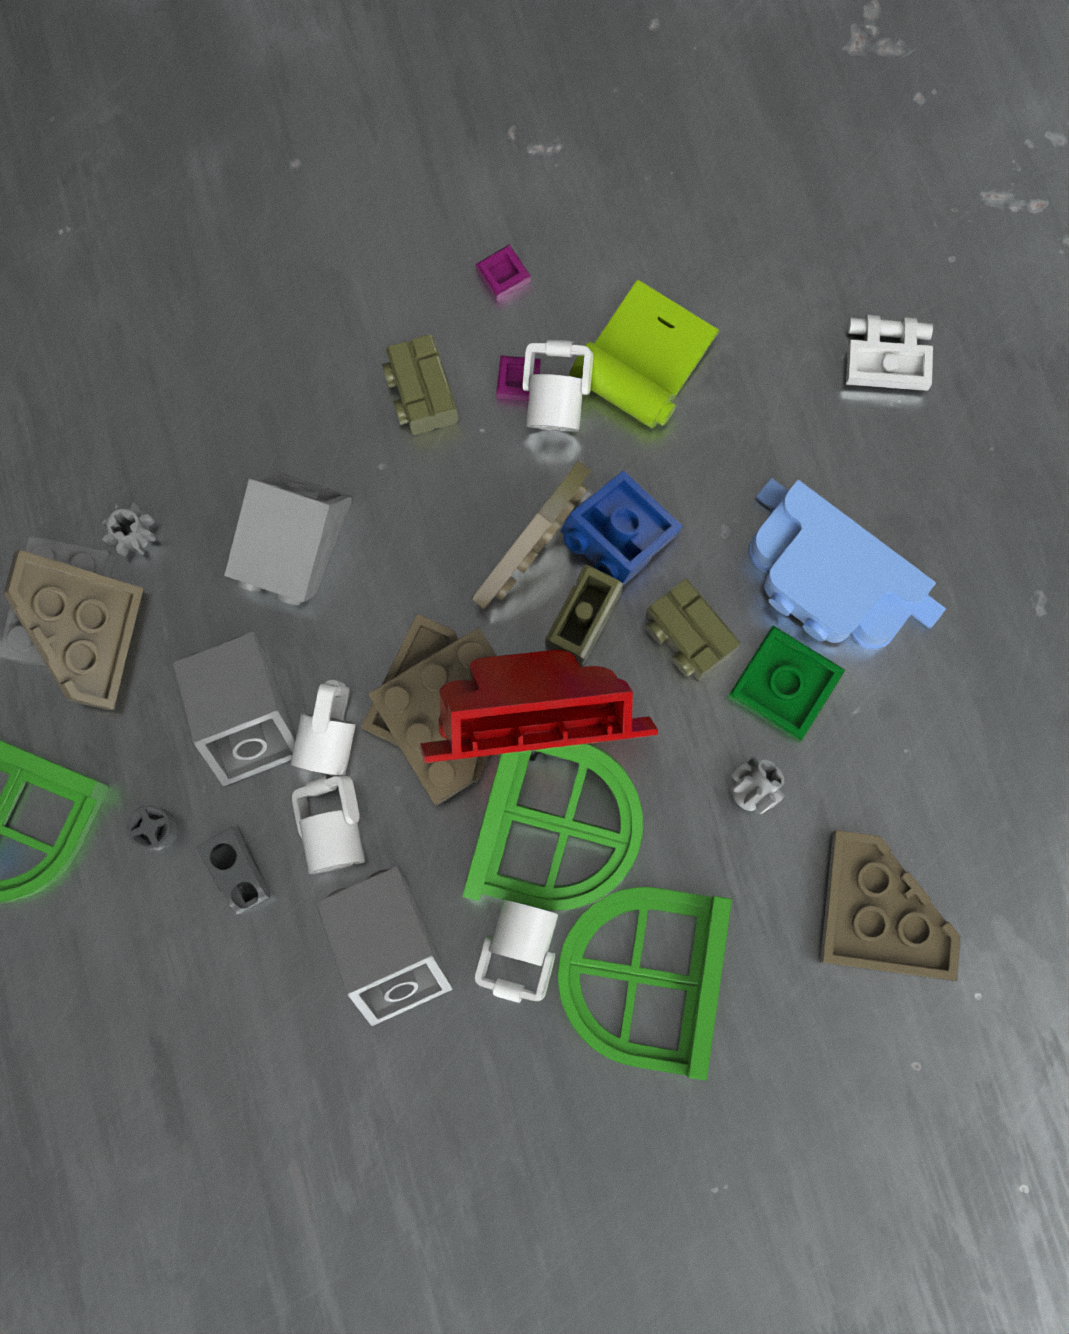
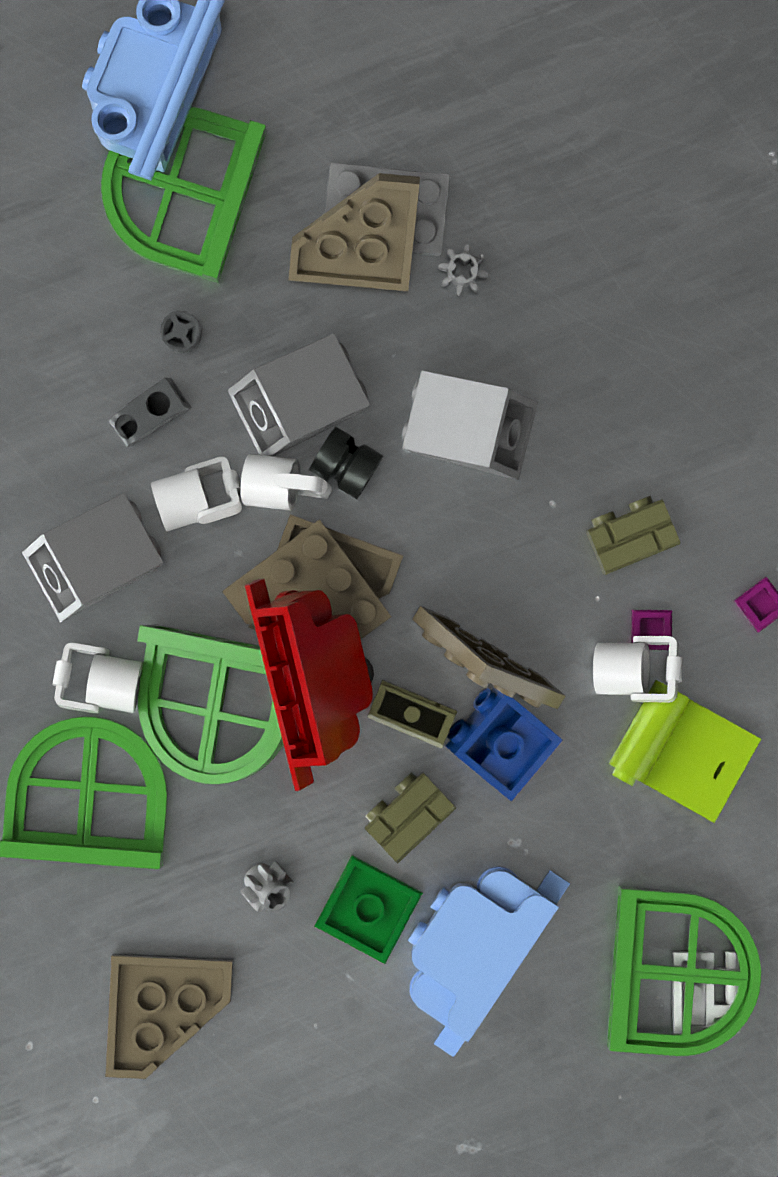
camera: 80 degrees right, 10 degrees up
none -> pearl dark grey wheel [309,426,383,500]
none -> bright green window [607,886,761,1056]

